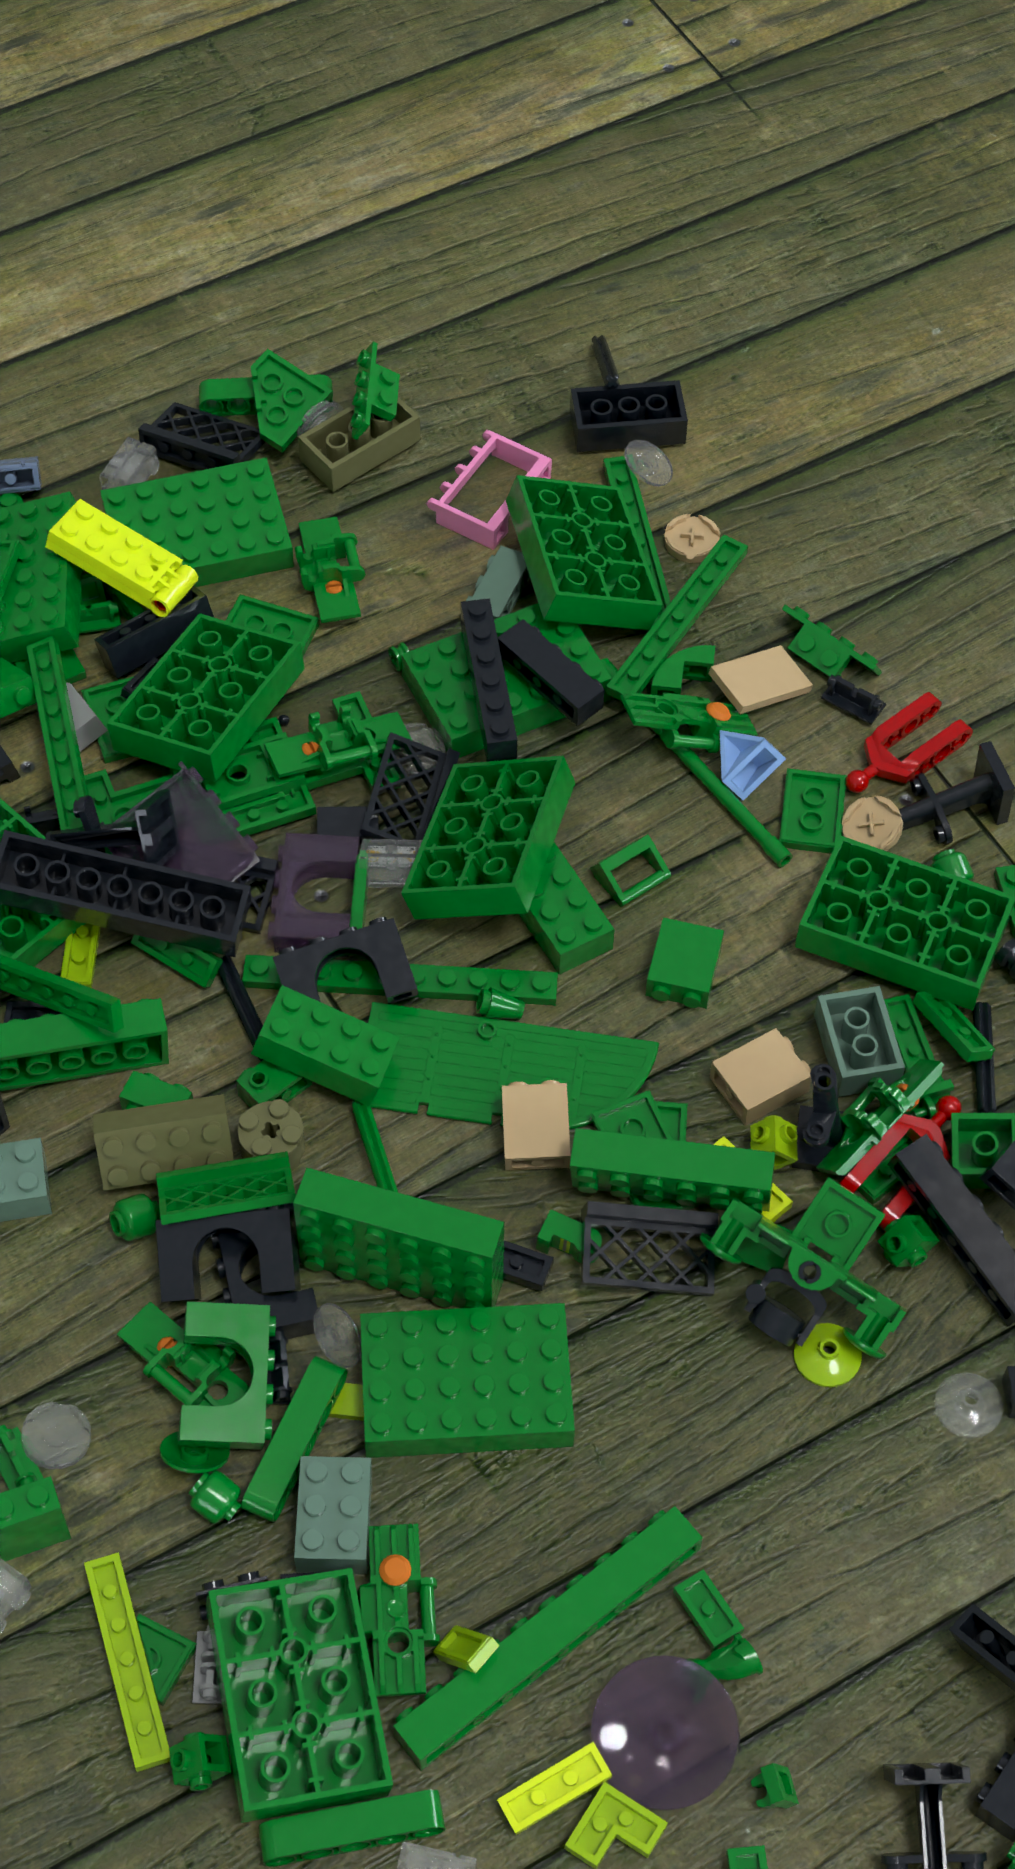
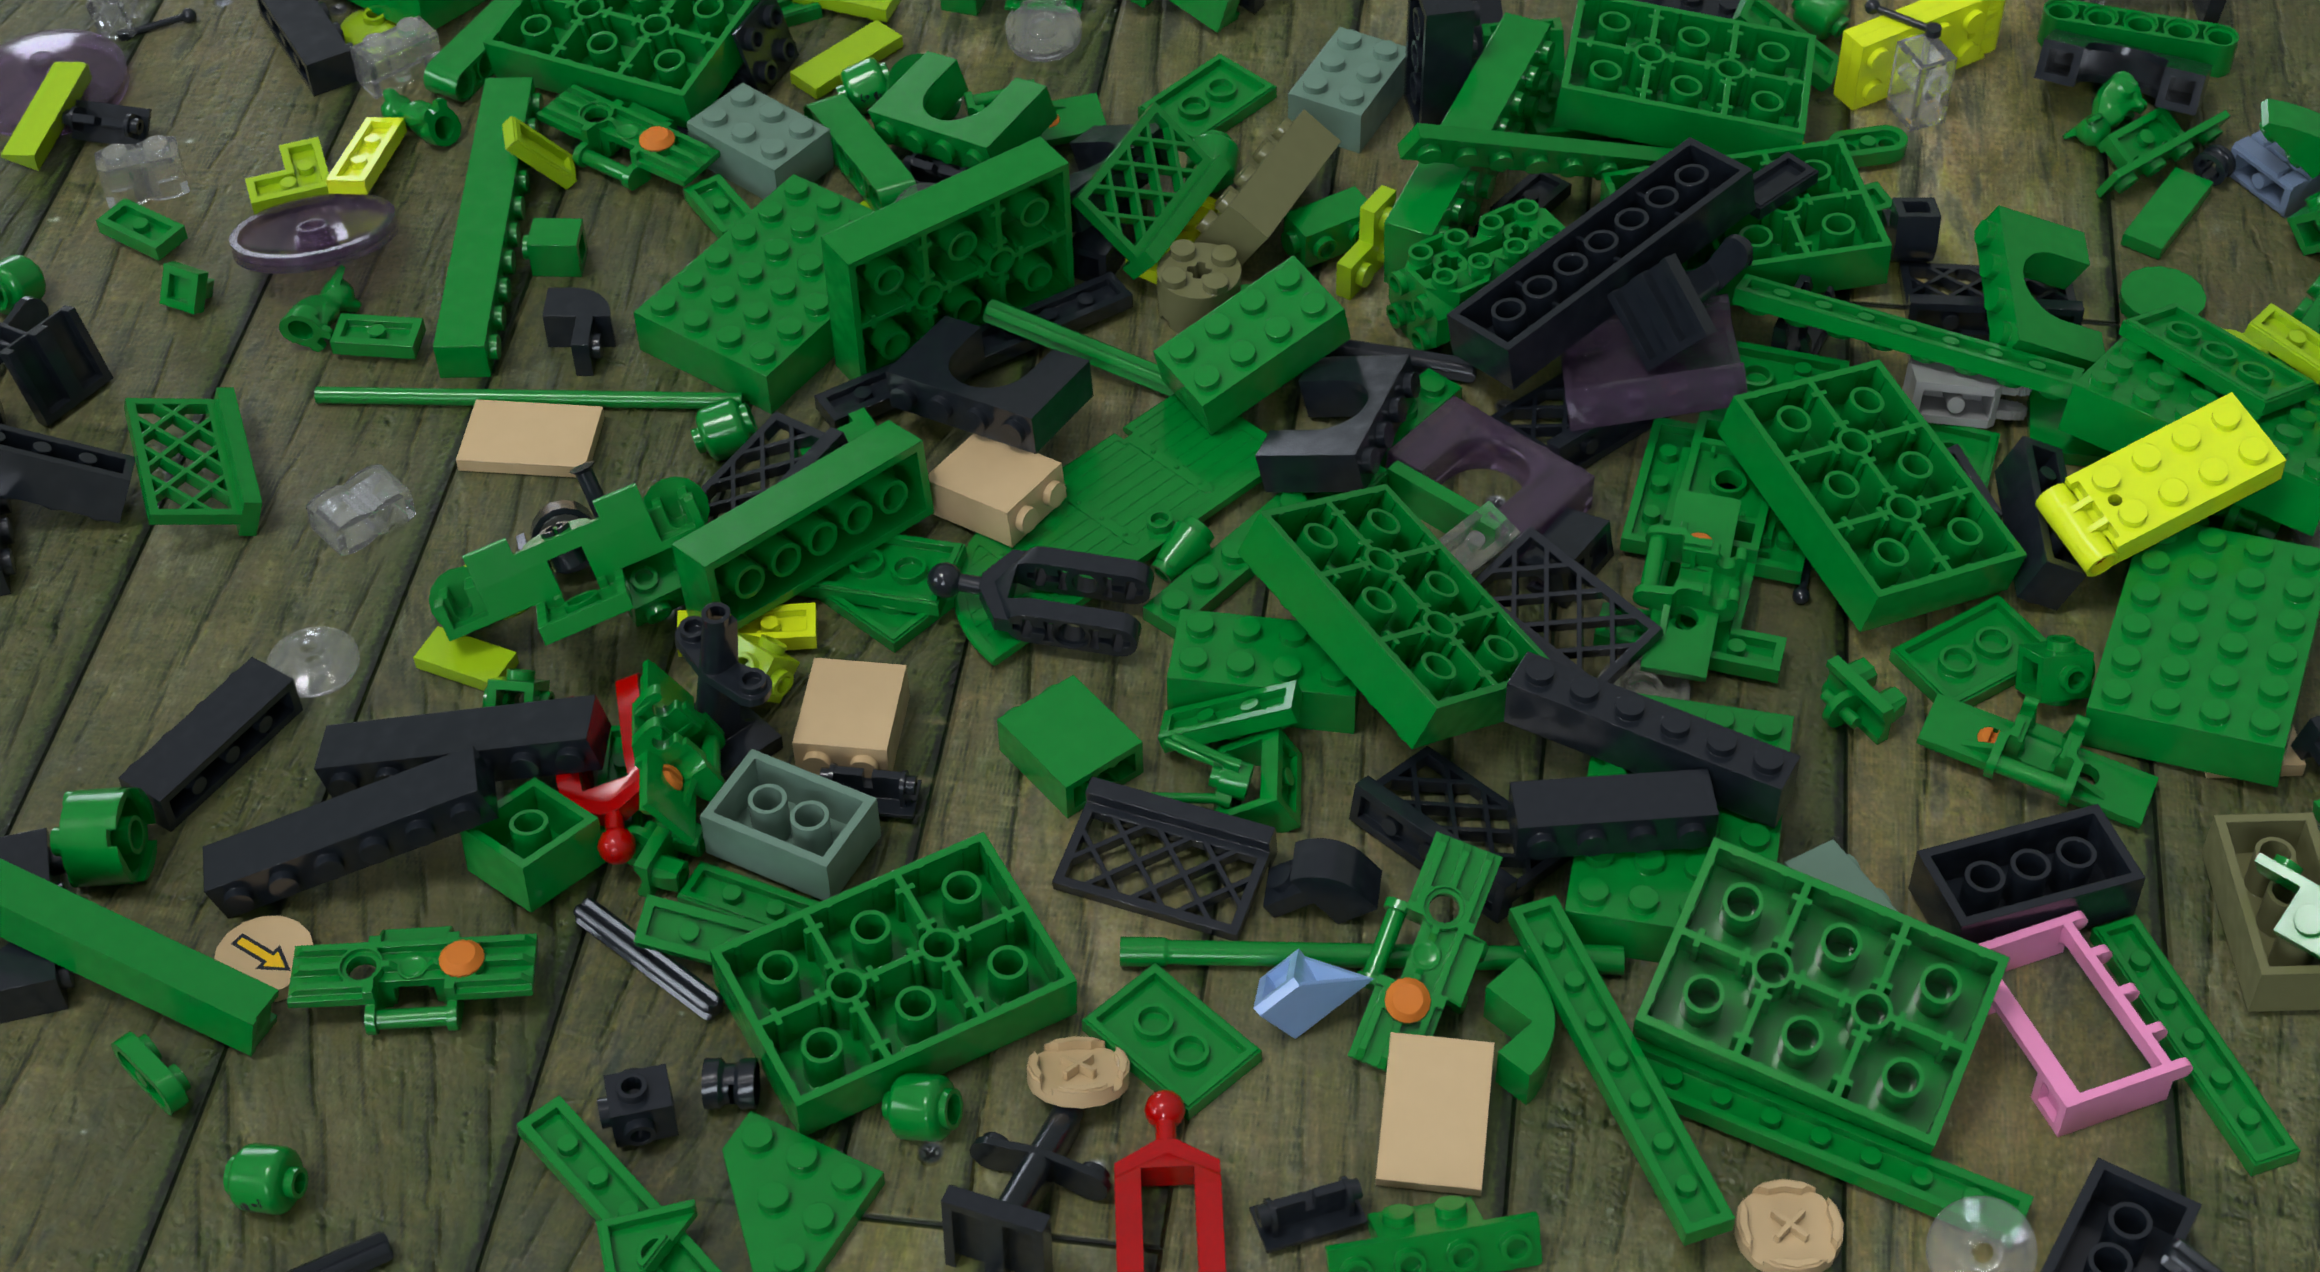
camera: 130 degrees right, 10 degrees down
green bush [388,642,409,671] -> none
none -> green fence [124,387,262,536]
none -> clear brick [306,464,416,556]
none -> green piece [314,386,744,409]
none -> green animal [381,88,462,147]
none -> lime tile [413,626,519,691]
none -> tan tile [456,399,605,478]
none -> green brick [522,218,588,277]
none -> black brick [542,287,616,376]
none -> green plate [684,174,752,239]
none -> green head [691,398,758,462]
none -> lime tile [790,19,903,100]
none -> black hinge [819,763,922,819]
none -> black arch [886,315,1094,454]
none -> black piece [927,546,1155,656]
none -> black fence [1052,777,1278,941]
none -> green tile [1138,53,1277,140]
none -> green plant [1151,733,1255,808]
none -> green plate [1158,680,1303,753]
none -> black brick [1263,838,1382,924]
none -> lime plate [1336,185,1396,300]
none -> black fence [1349,745,1573,924]
none -> green brick [1386,199,1566,351]
none -> green hips [1820,655,1907,745]
none -> black brick [1908,804,2146,944]
none -> green brick [2015,635,2095,706]
none -> green tile [2089,915,2301,1177]

